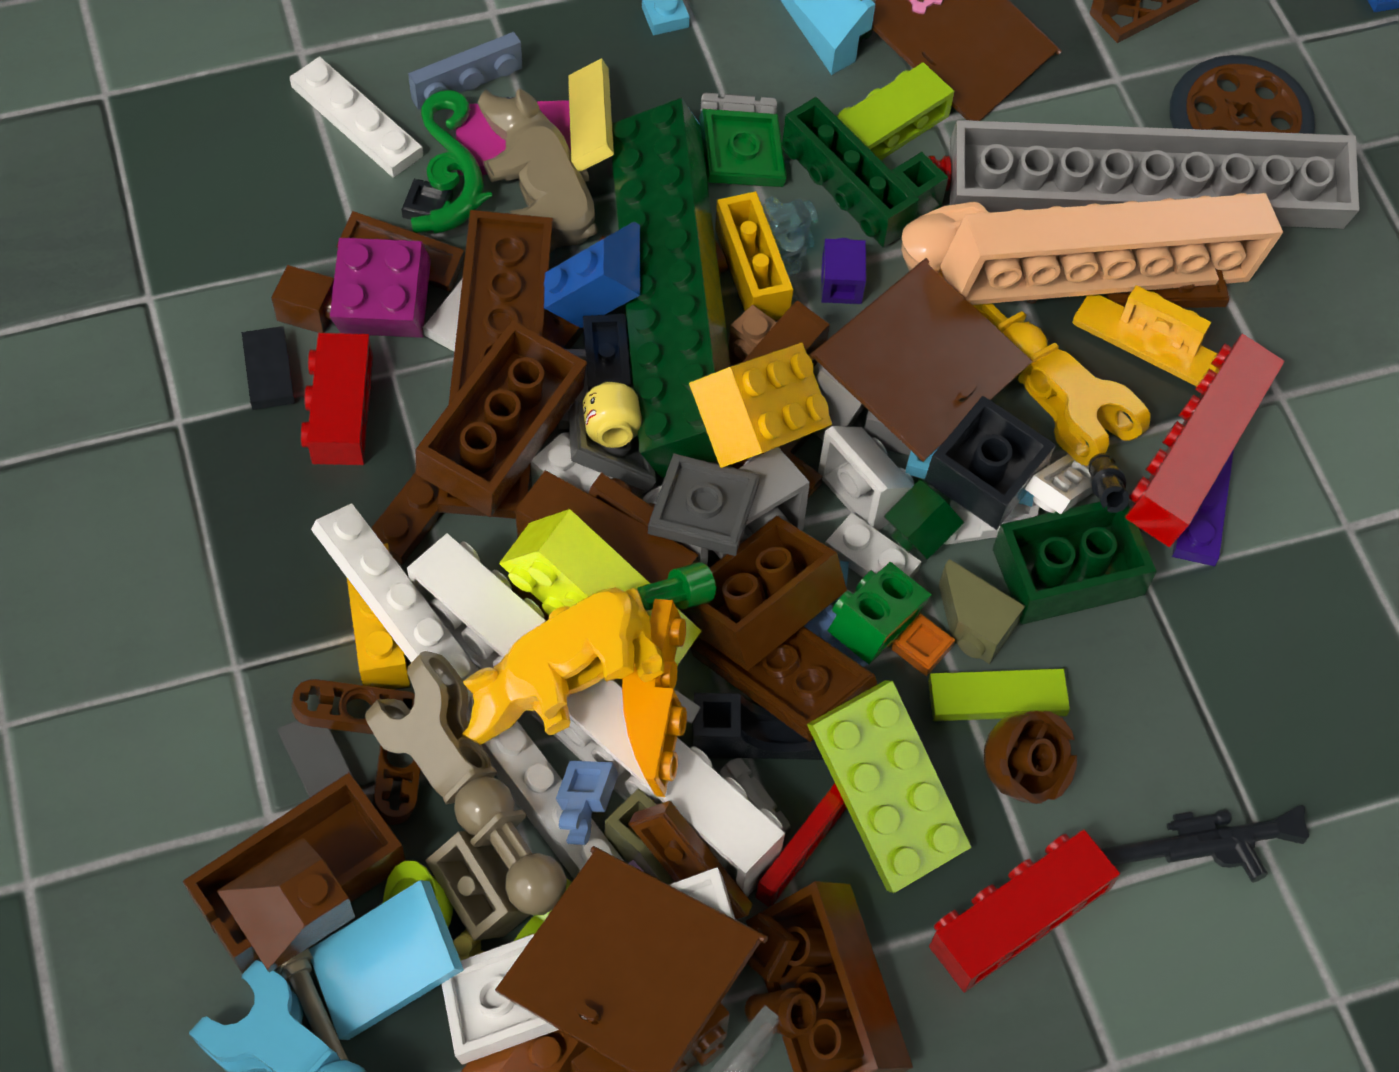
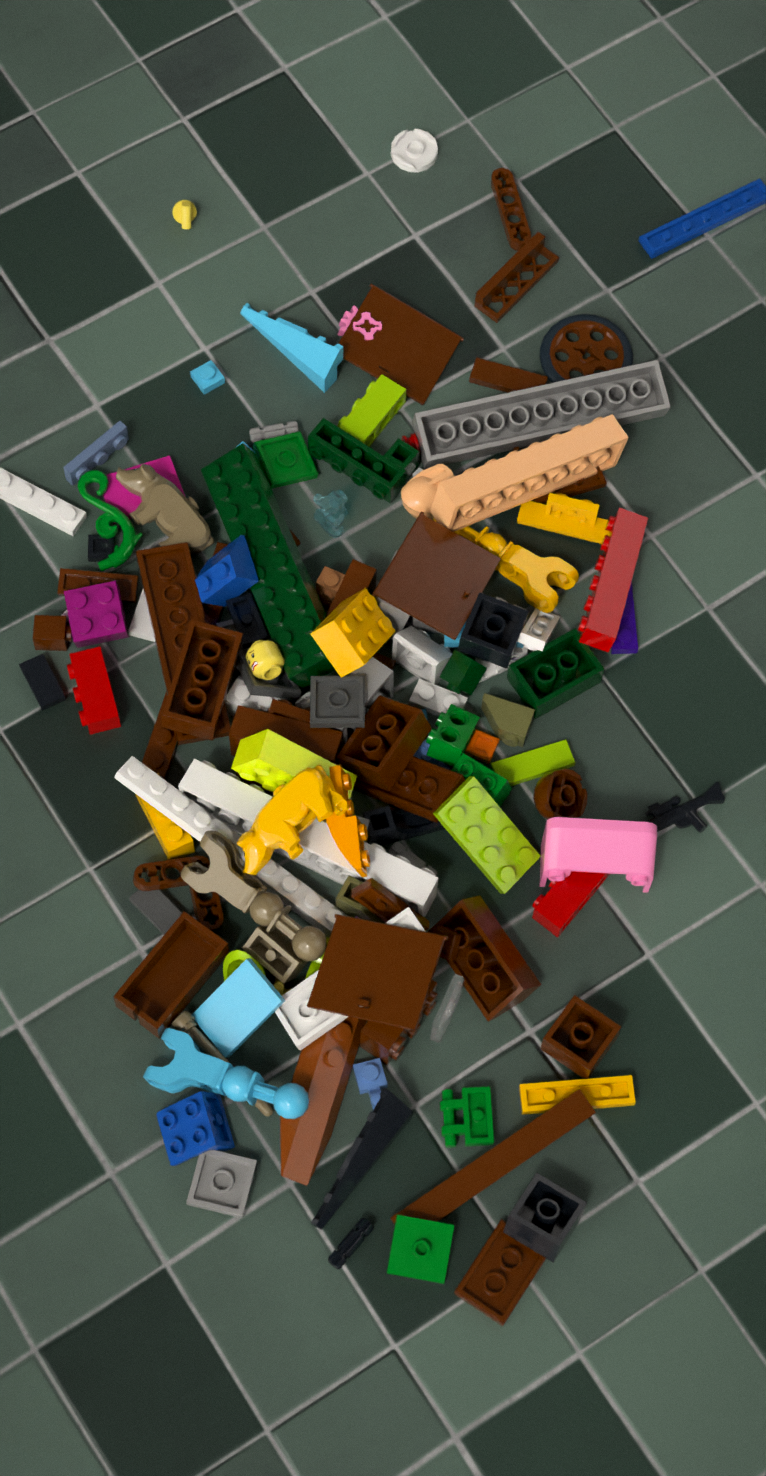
camera: 15 degrees left, 5 degrees up
reddish brown slope [217,837,355,973] -> none
medium blue plate [556,761,618,845] -> none
light yellow tile [568,58,614,172] -> none
green piece [637,562,716,611] -> none
yellow brick [715,191,793,321] -> none
reddish brown cone [745,988,817,1038] -> none
red tile [756,783,847,907] -> none
dark purple brick [821,238,866,304] -> none
black pin [1088,453,1129,513] -> none
none -> green brick [451,753,512,807]
none -> reddish brown tile [469,357,548,393]
none -> bright pink windscreen [540,817,657,893]

